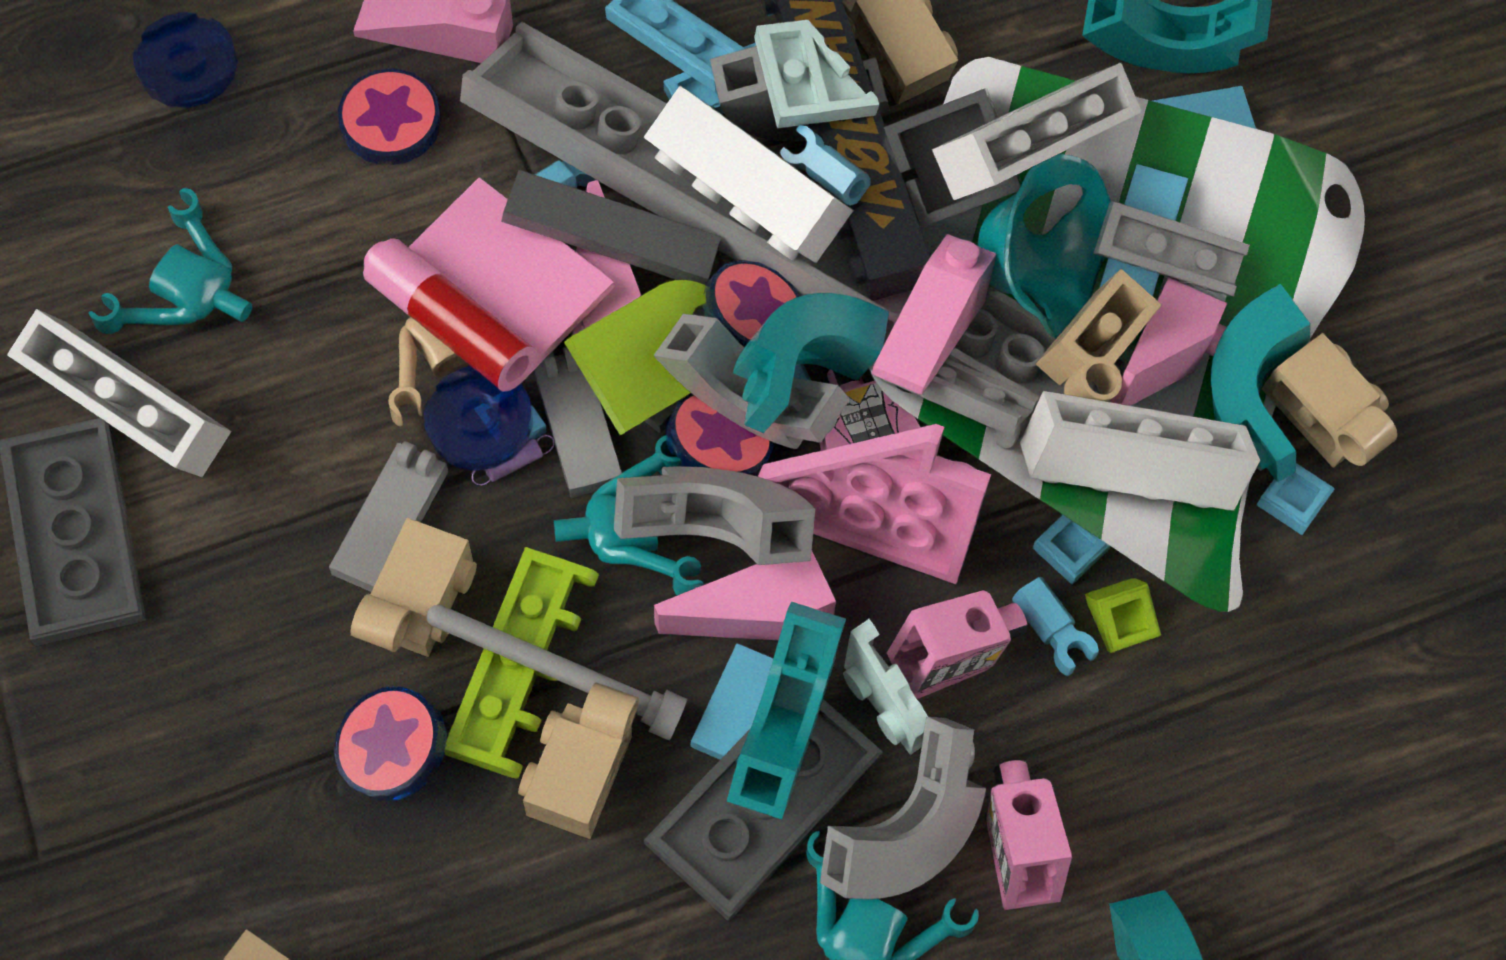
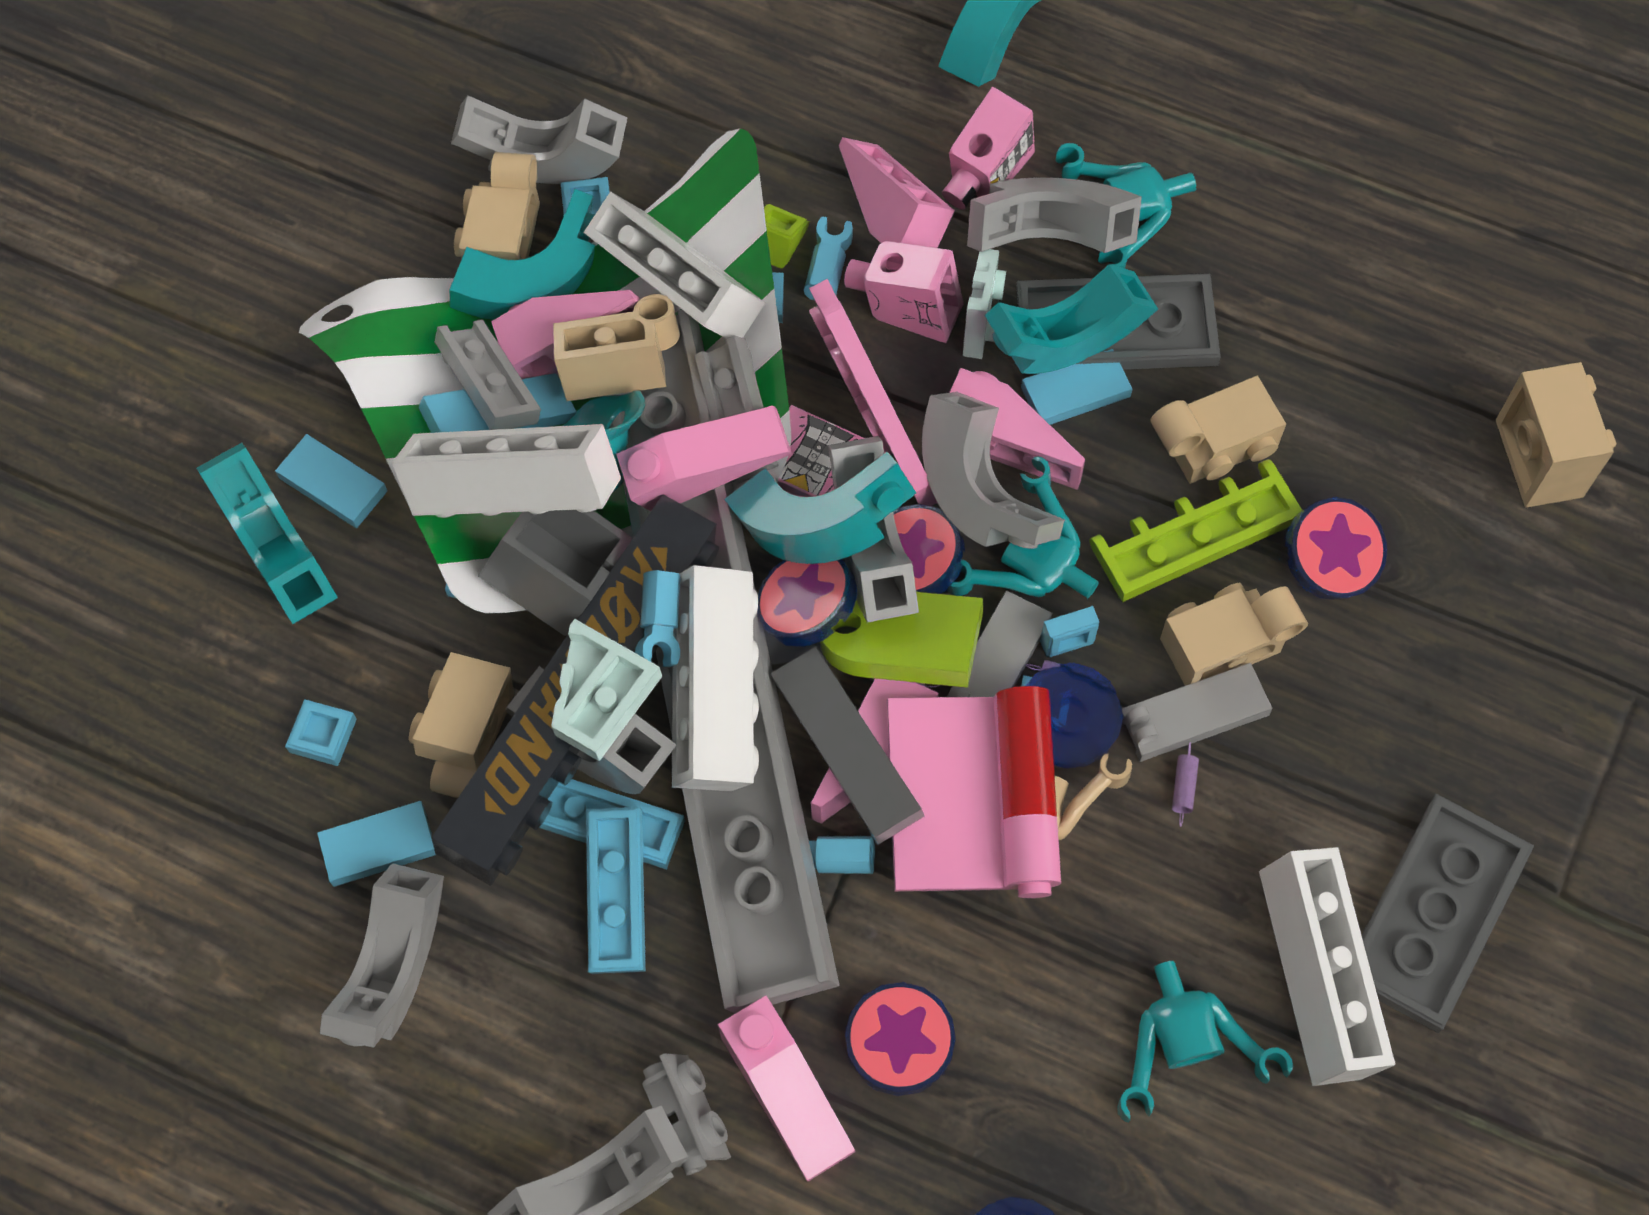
camera: 130 degrees left, 0 degrees up
light grey piece [427,605,687,740] -> none
none -> light grey arch [451,95,627,184]
none -> bright pink slope [839,137,955,248]
none -> medium azure tile [1040,606,1099,657]
none -> lavender piece [1172,742,1199,827]

